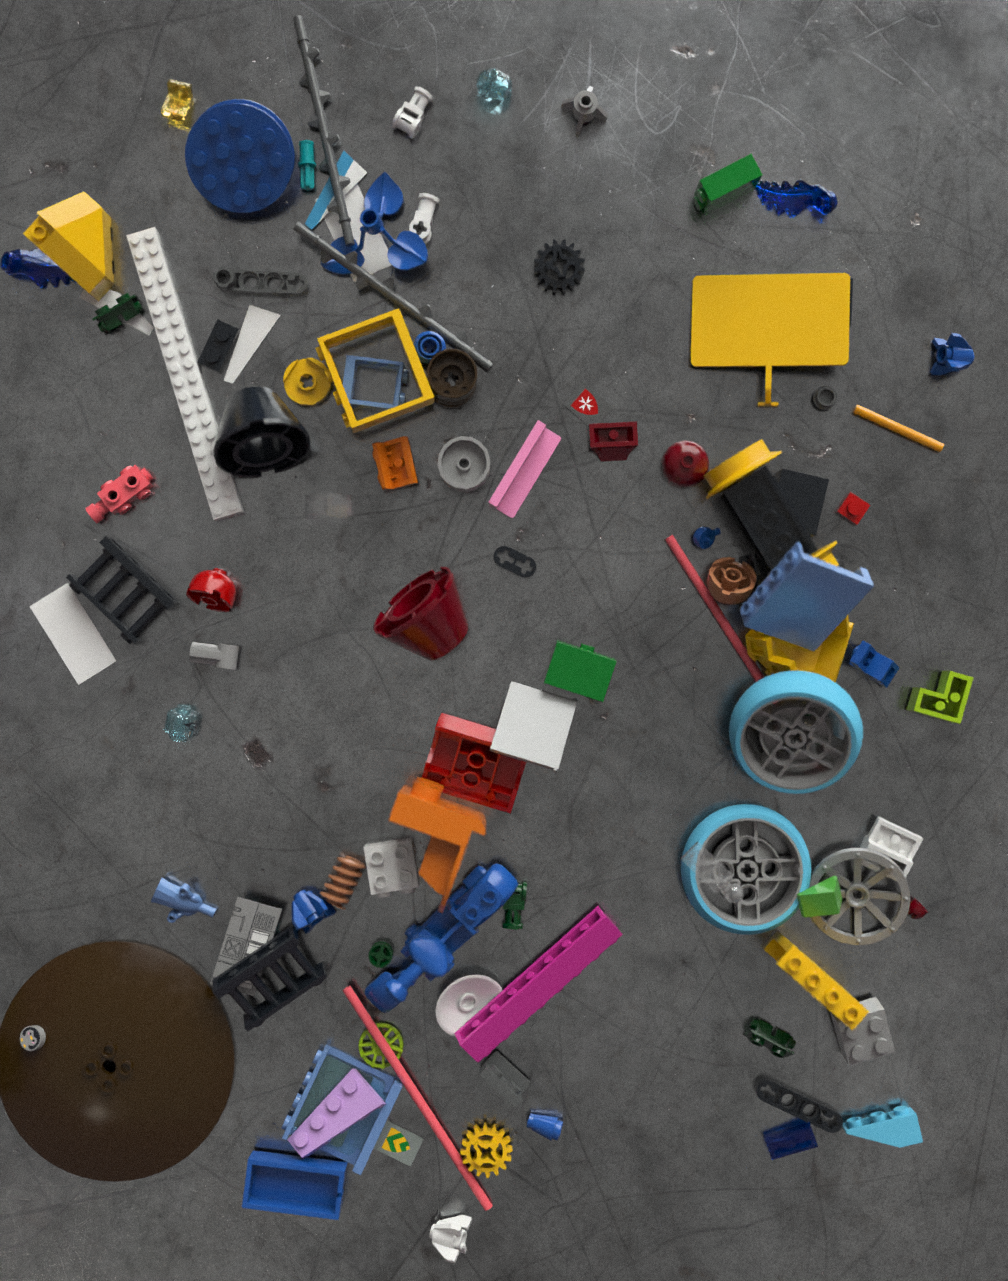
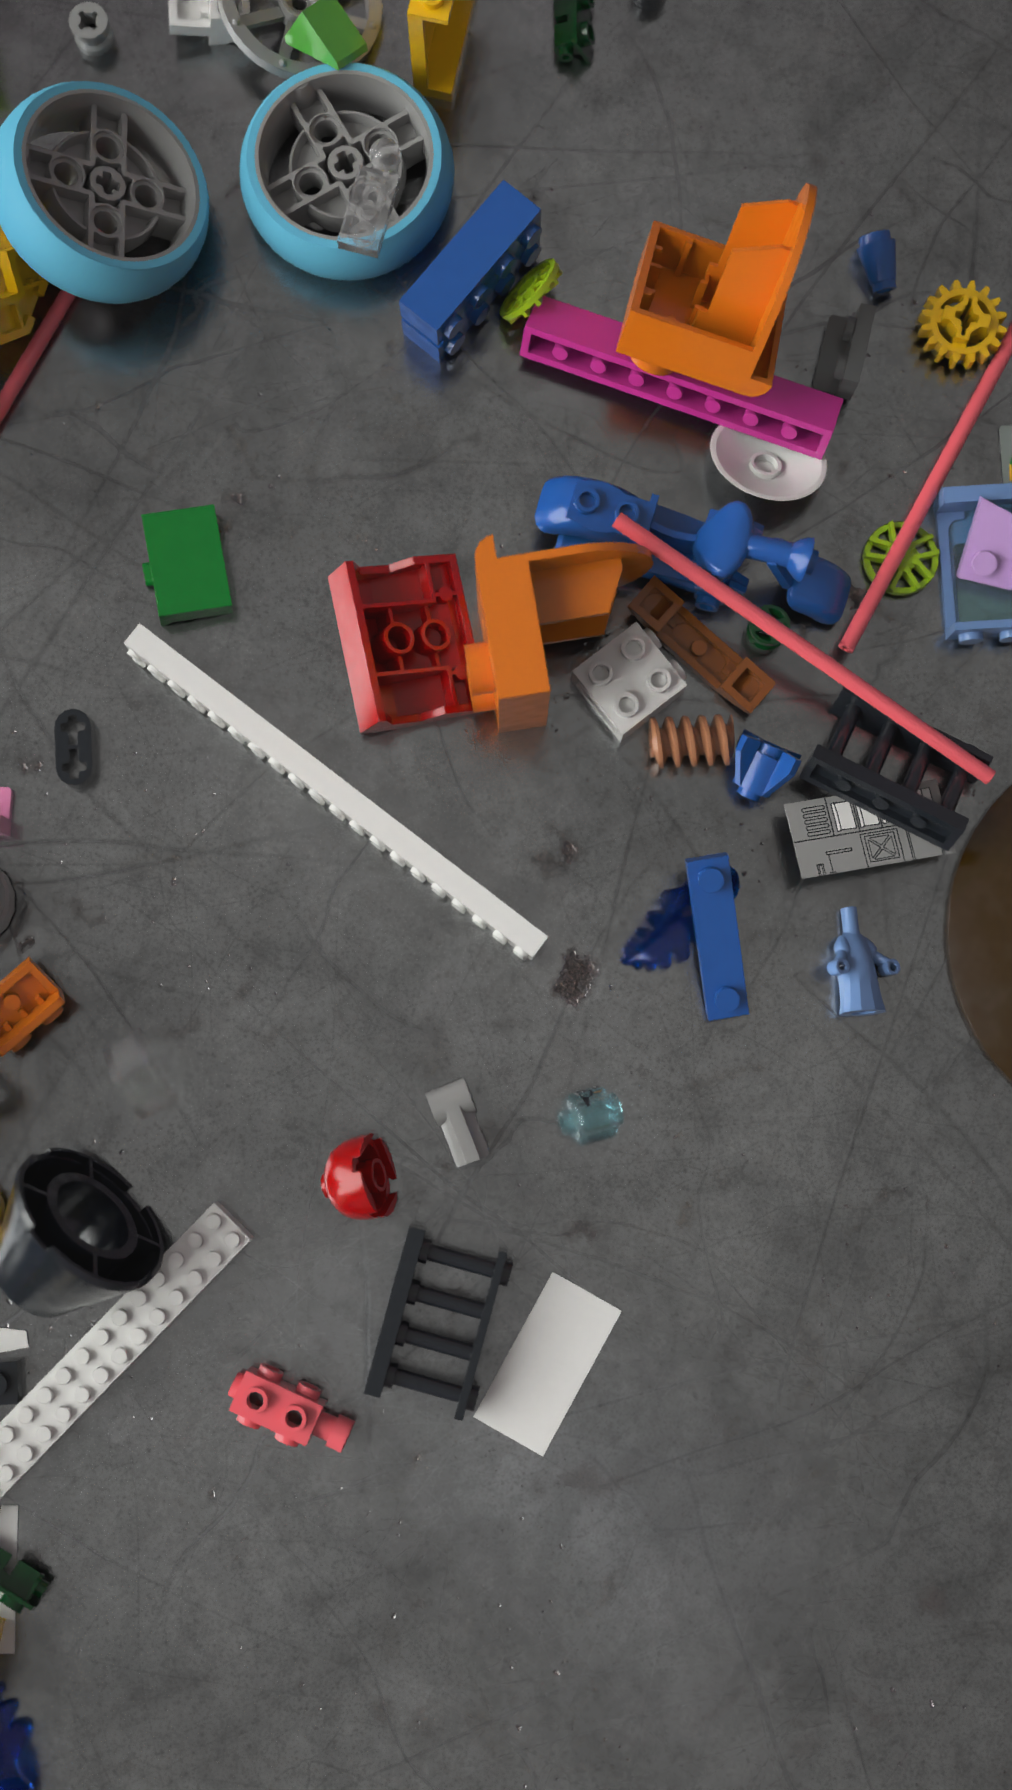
camera: 120 degrees left, 5 degrees down
dark red cone [373,567,468,661] -> none
piece [490,681,577,773] -> none
dark green connector [502,881,527,930] -> none
none -> light grey wheel [68,2,114,56]
none -> white piece [124,623,548,961]
none -> blue piece [399,179,542,363]
none -> lime wheel [500,258,563,324]
none -> coral piece [612,512,996,784]
none -> orange plate [615,183,817,397]
none -> clear blue plant [620,866,740,970]
none -> dark orange slope [627,575,777,714]
none -> blue plate [685,852,749,1021]

